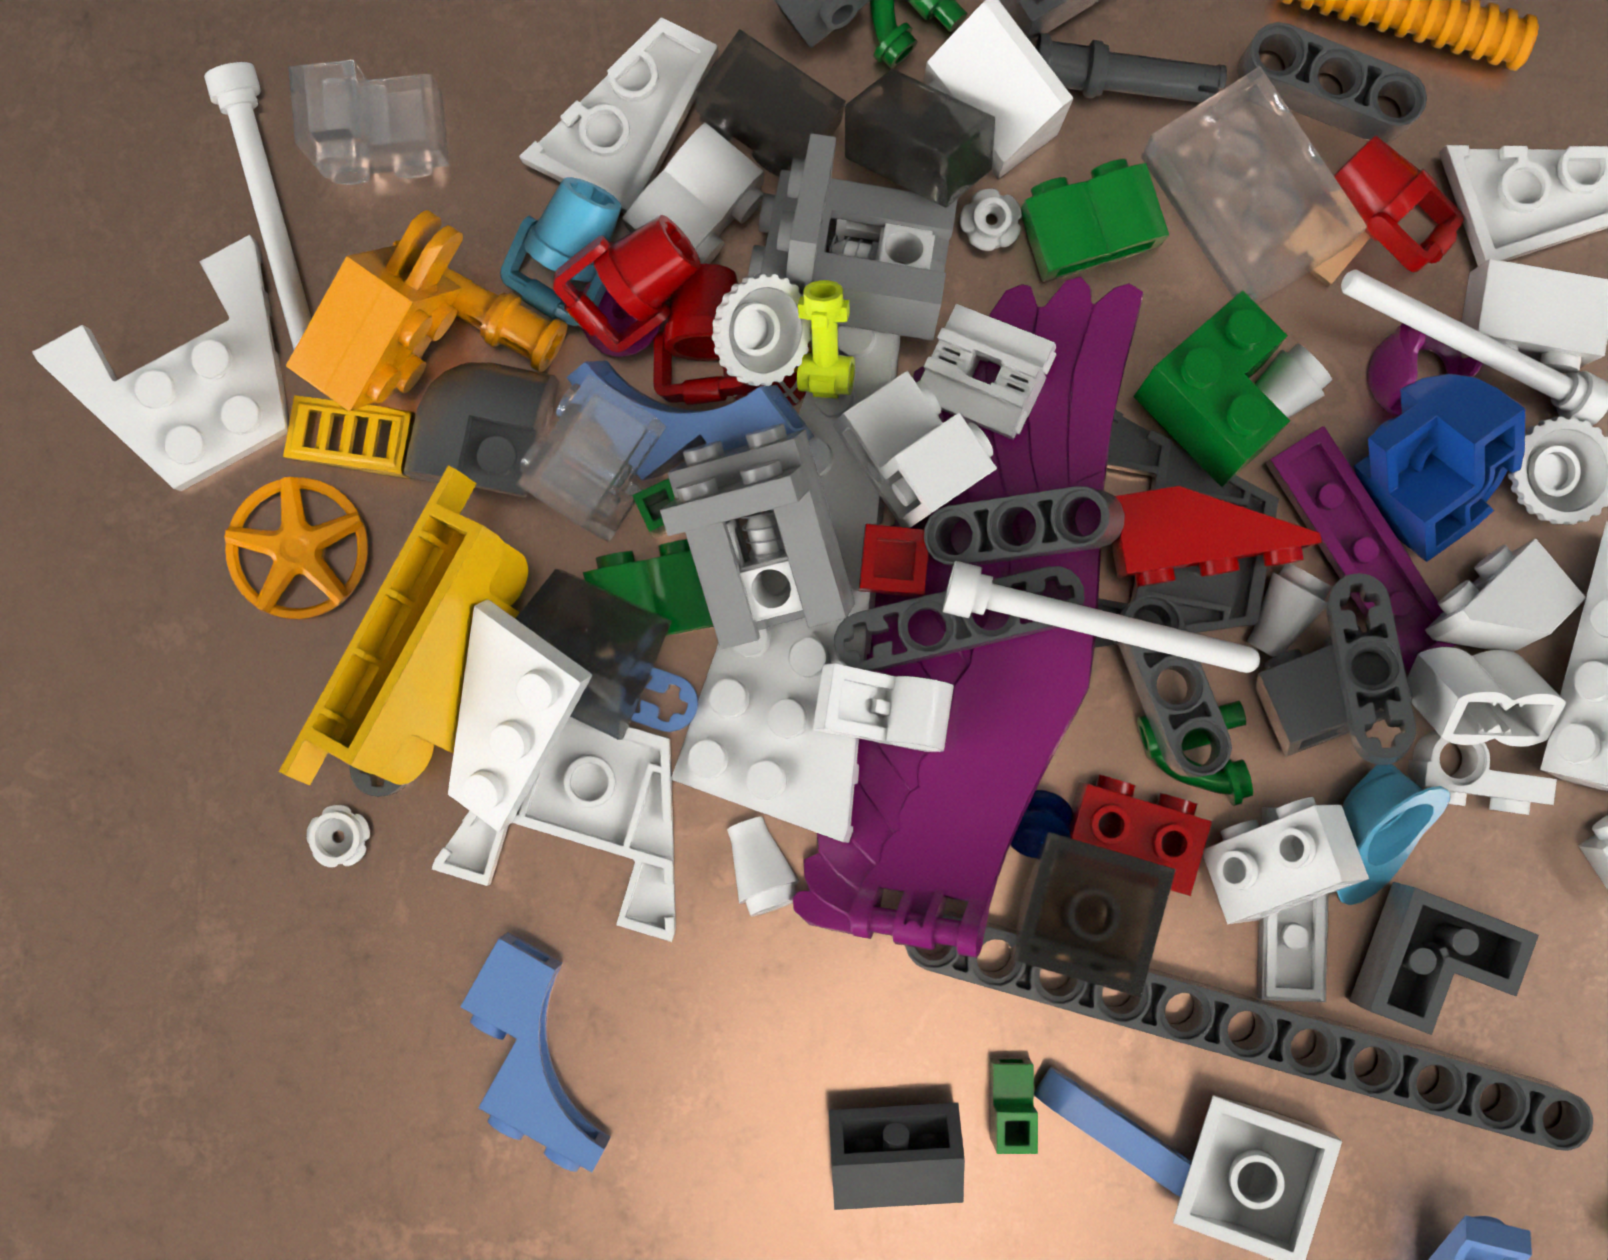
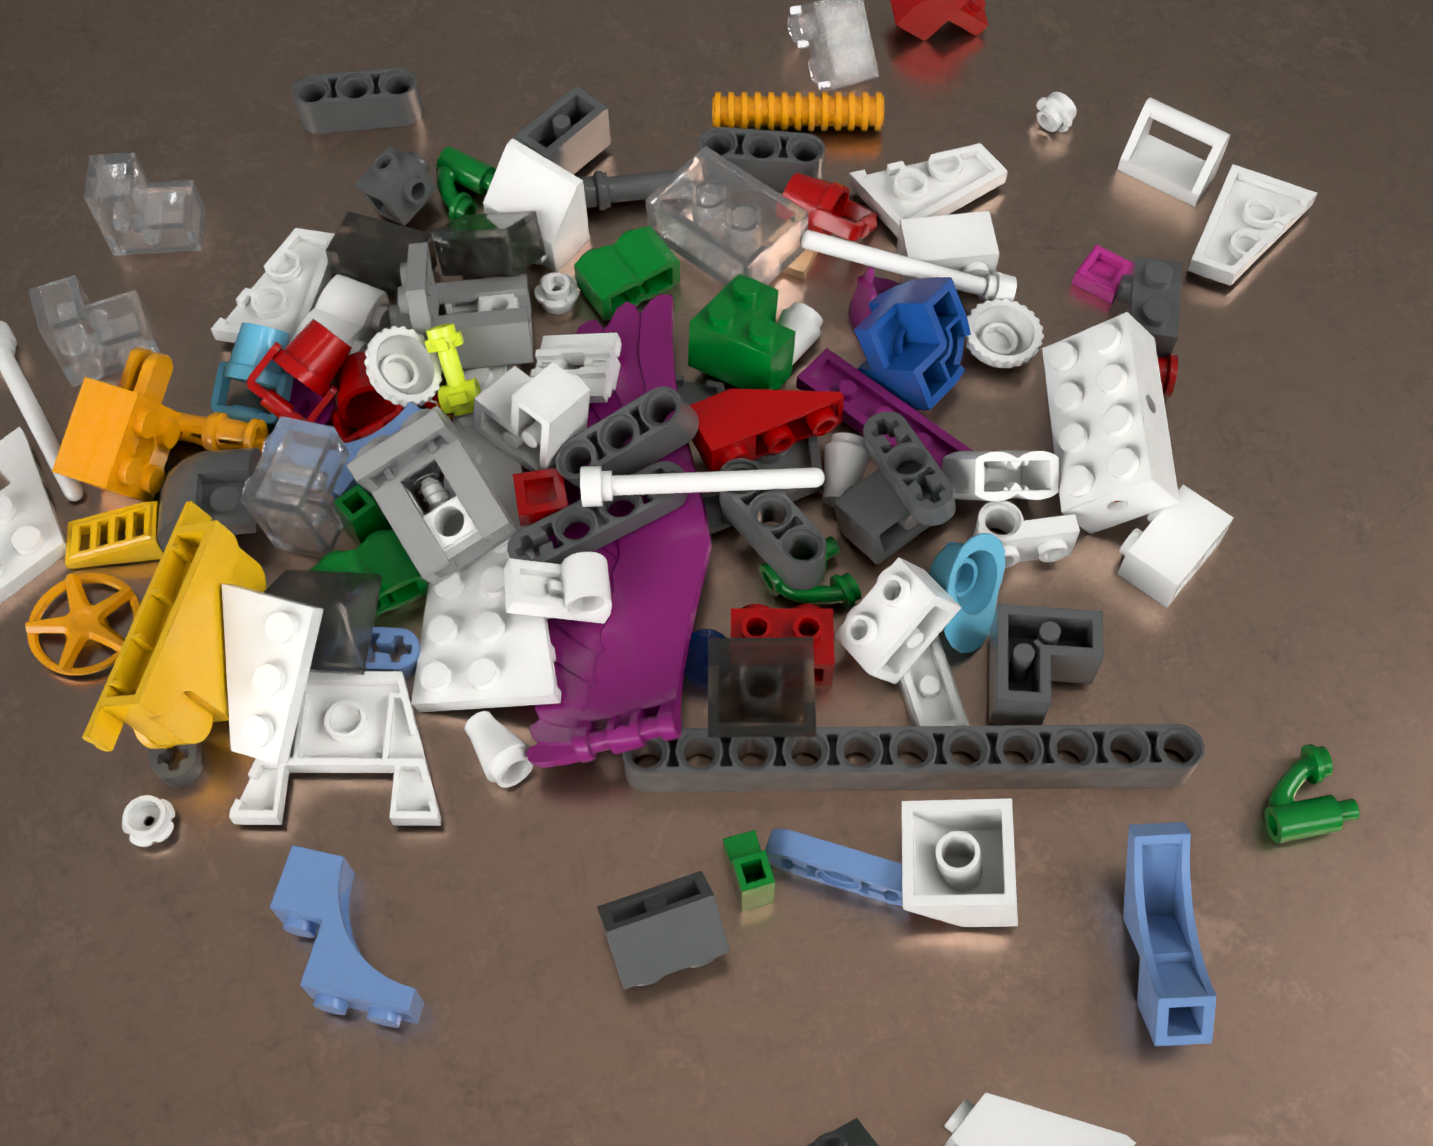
camera: 15 degrees left, 25 degrees down
white slope [1425,539,1586,652] -> none

